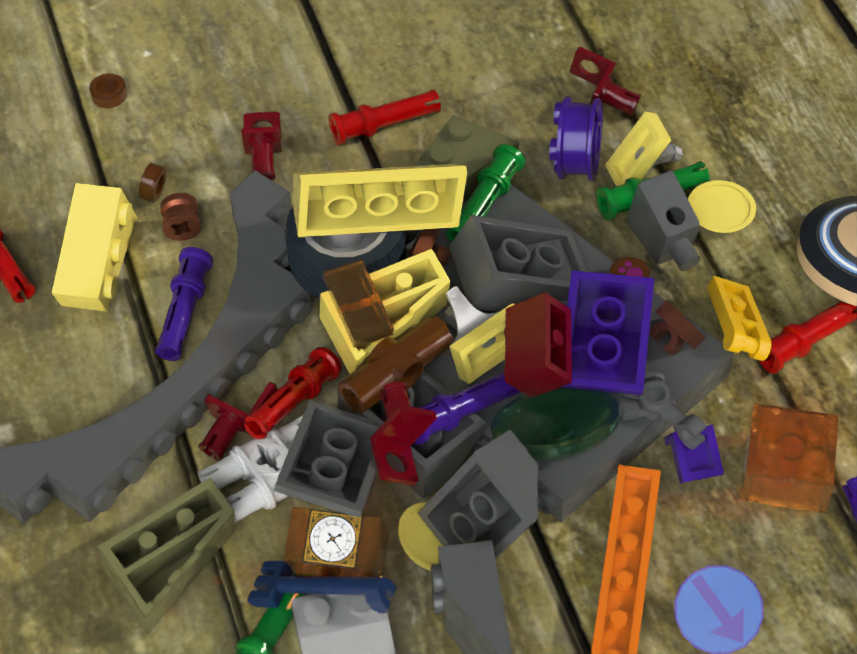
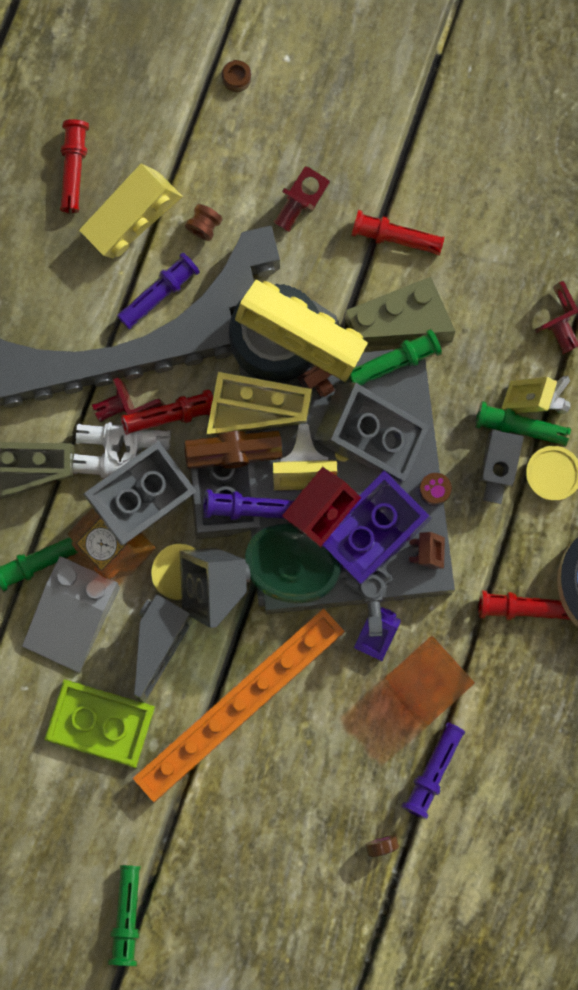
camera: 35 degrees right, 25 degrees up
reddish brown tile [139,163,167,202] -> none
dark blue hinge [247,561,396,614] -> none
clear orange tile [323,259,394,348] -> none
dark red bracket [370,382,437,486] -> none
dark purple wheel [549,96,603,182] -> none
piece [674,565,764,654] -> none
yellow plate [707,275,771,361] -> none

